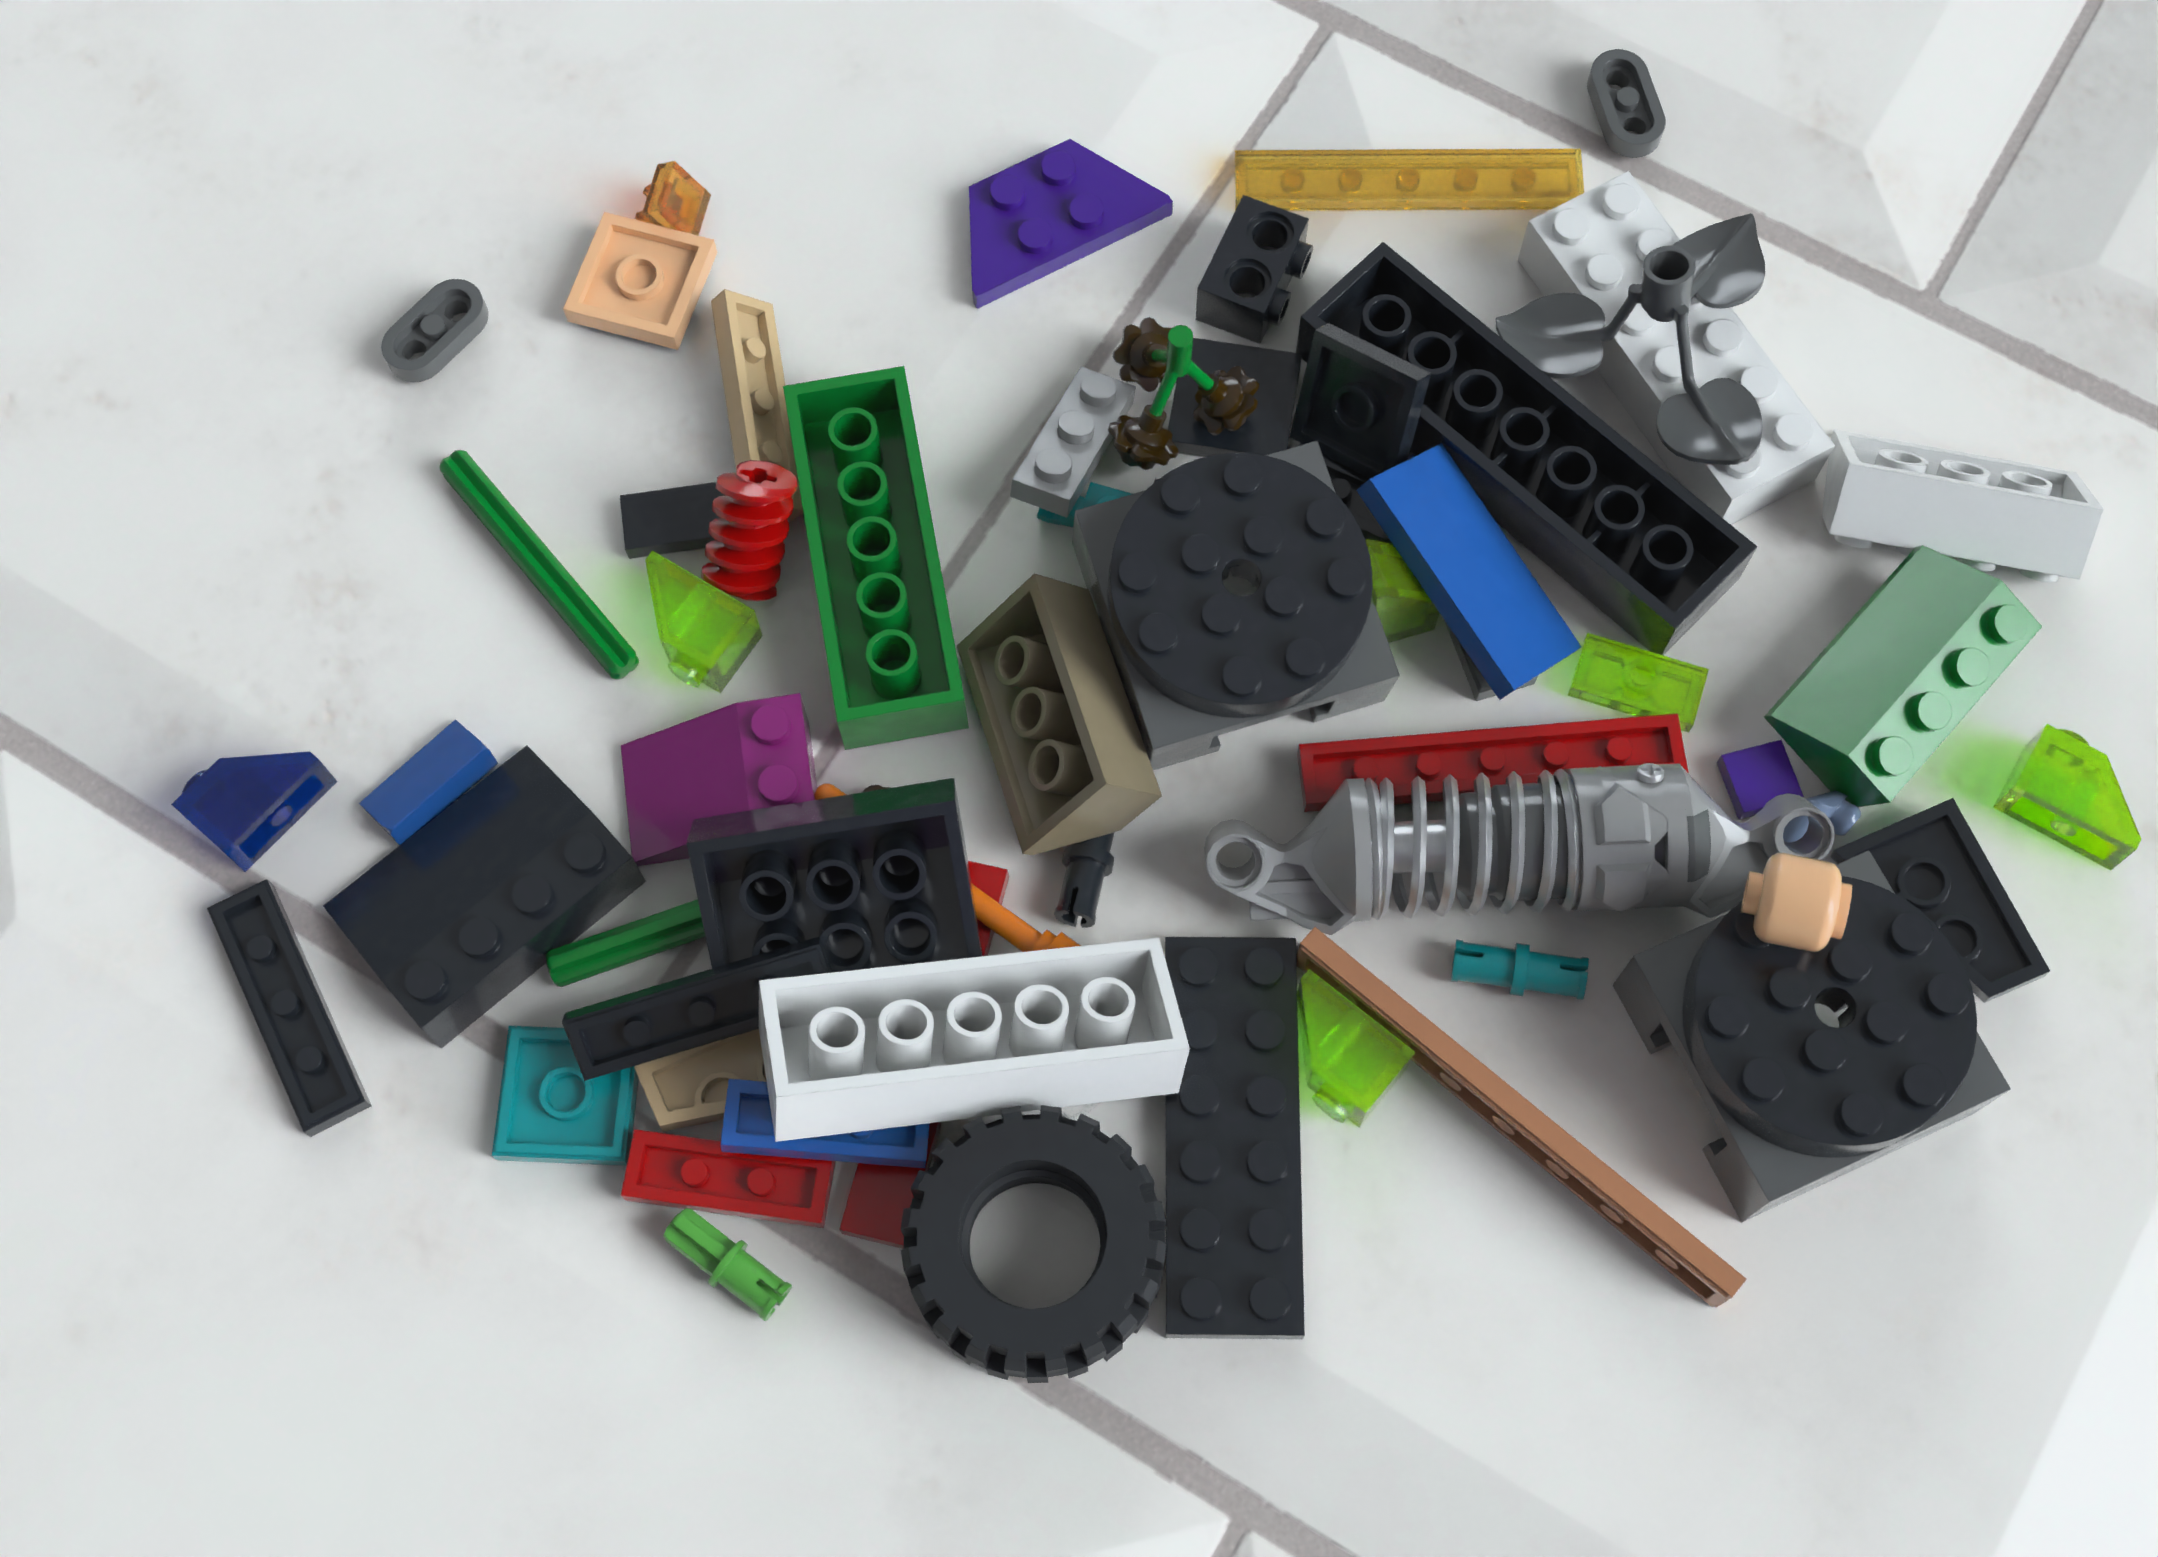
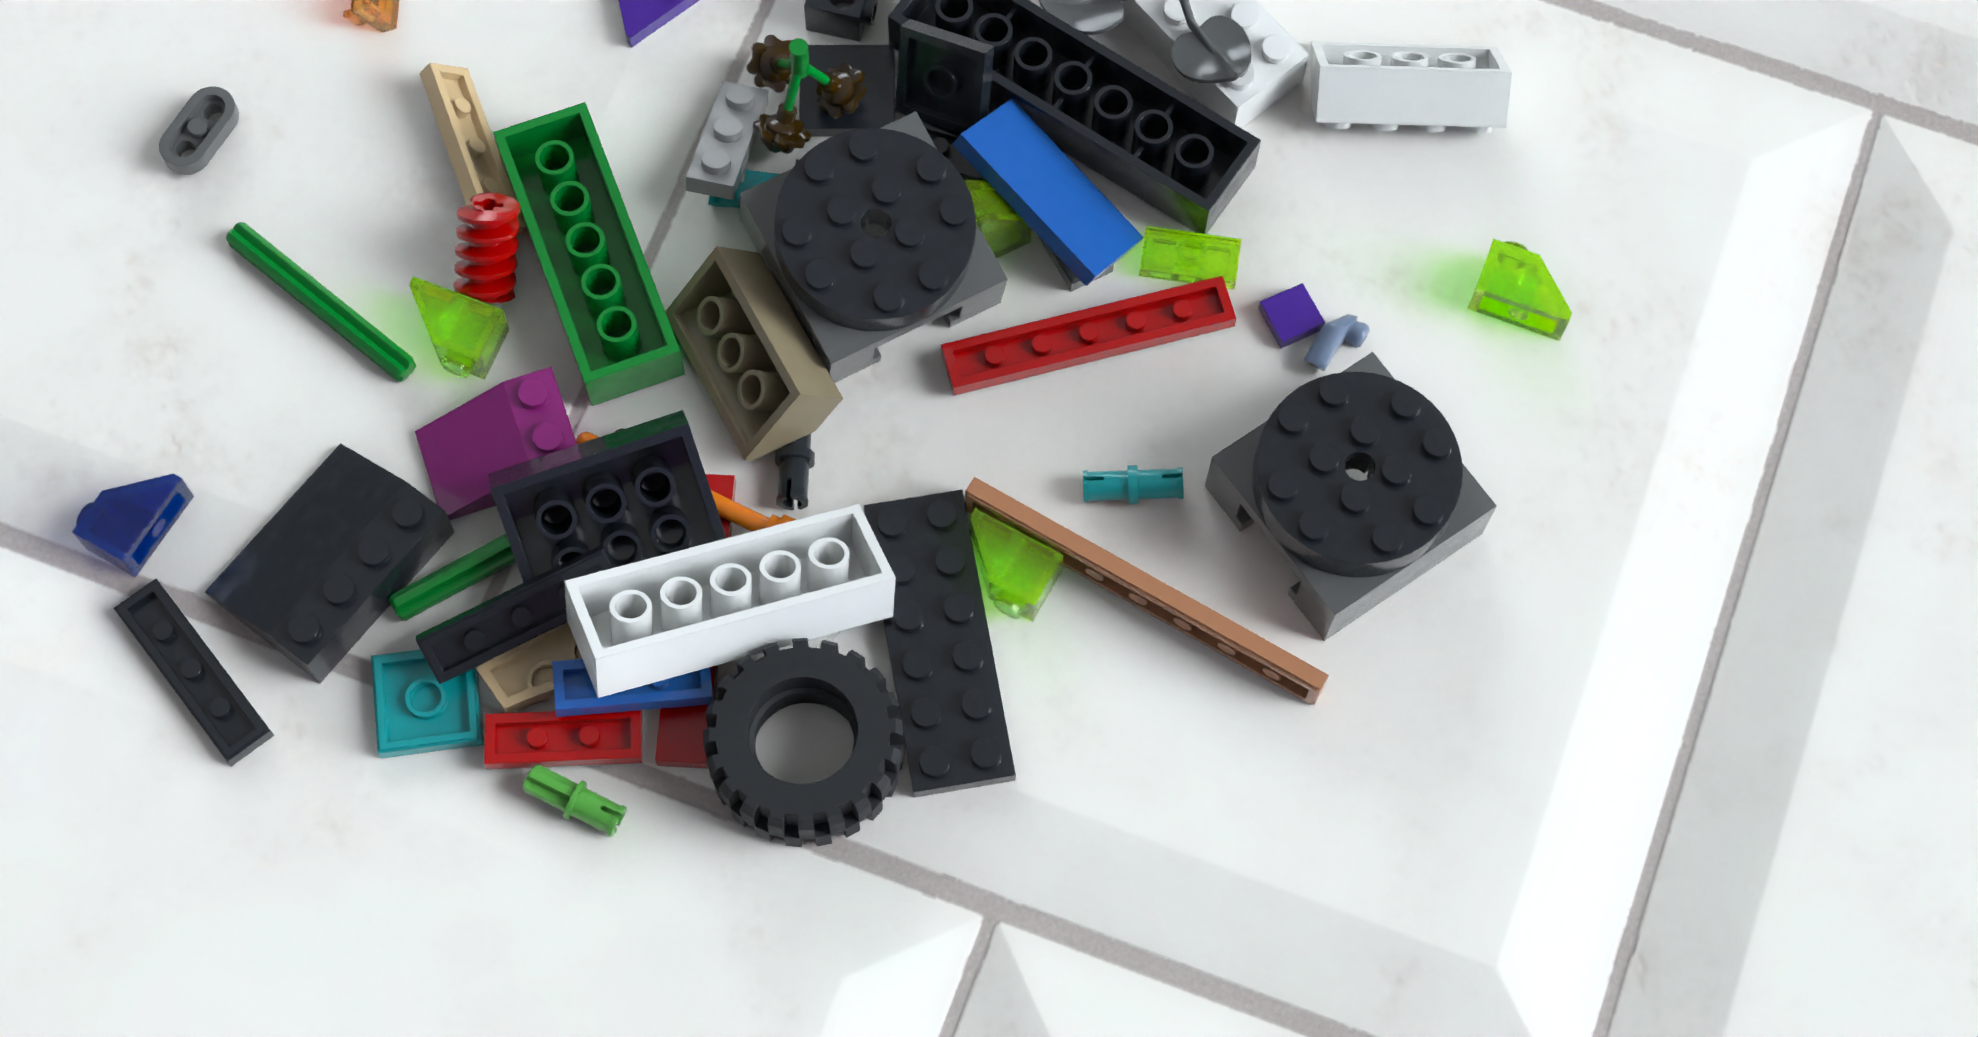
camera: 15 degrees left, 0 degrees up
blue slope [359,719,498,846] -> none
light nougat plate [563,212,717,350] -> none
black tile [620,482,725,559] -> none
piece [1204,763,1835,935] -> none
light nougat head [1741,853,1852,952] -> none
slope [1764,545,2042,807] -> none
black wing [1830,798,2050,1003] -> none

